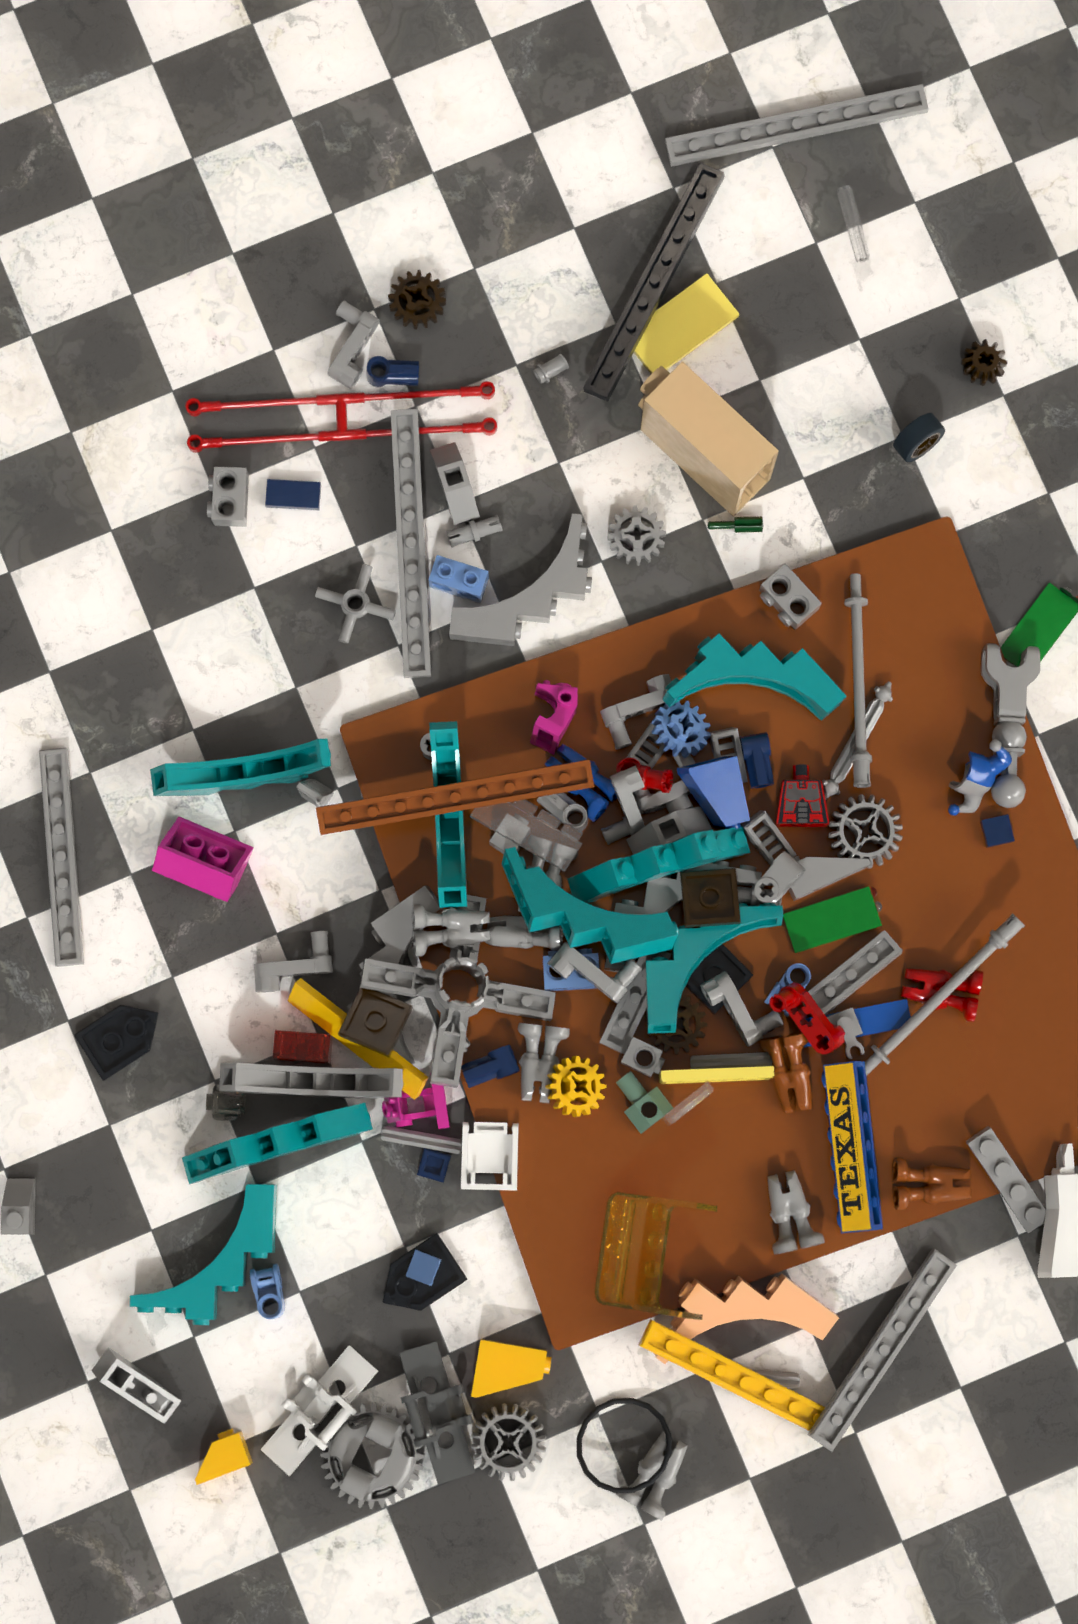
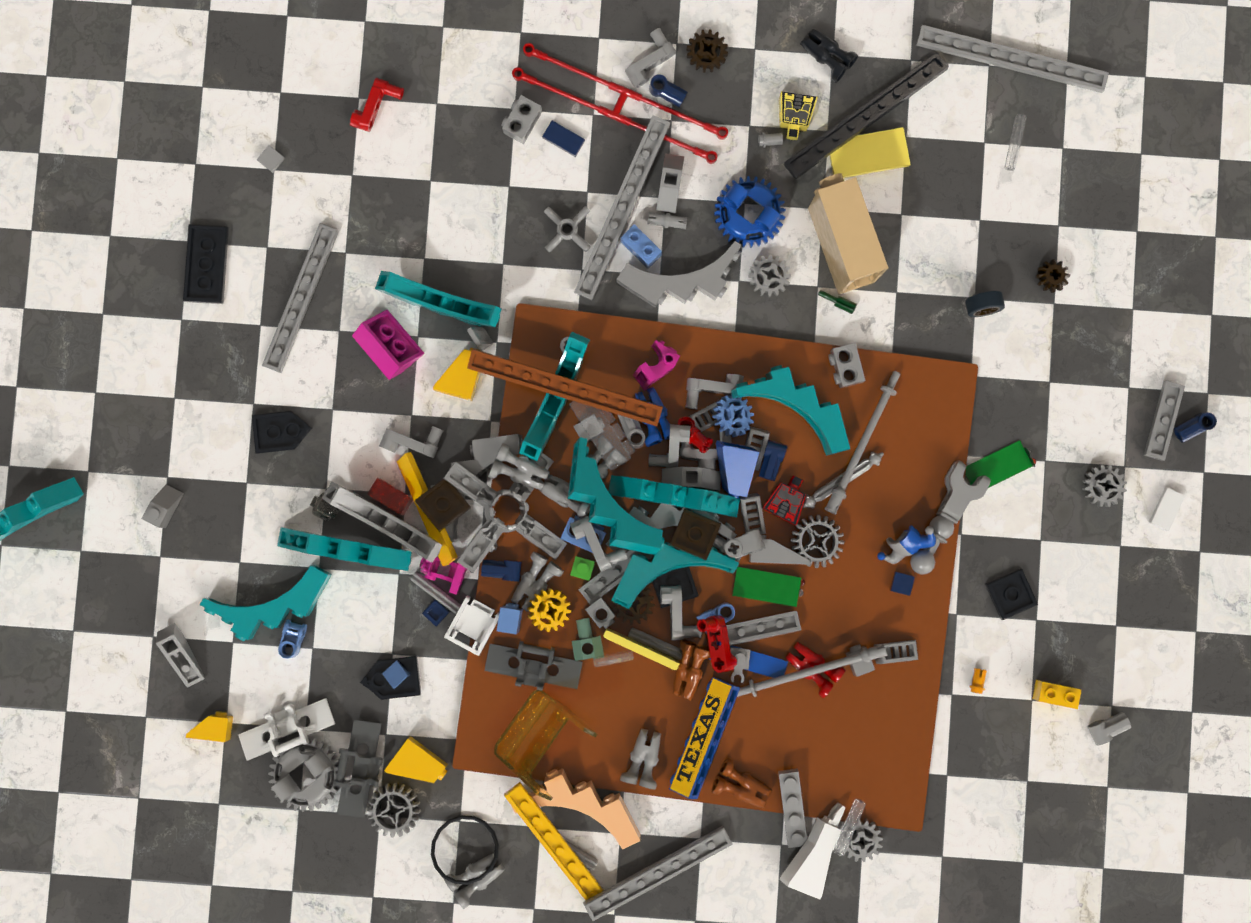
camera: 25 degrees right, 5 degrees up
none -> red beam [350,78,404,132]
none -> yellow slope [433,347,481,401]
none -> dark grey piece [484,641,583,691]
none -> medium blue brick [497,603,523,634]
none -> bright green brick [571,556,595,581]
none -> blue piece [714,176,786,248]
none -> torso [779,91,817,140]
none -> black piece [800,29,858,83]
none -> light grey brick [845,644,875,677]
none -> light grey slope [874,640,918,664]

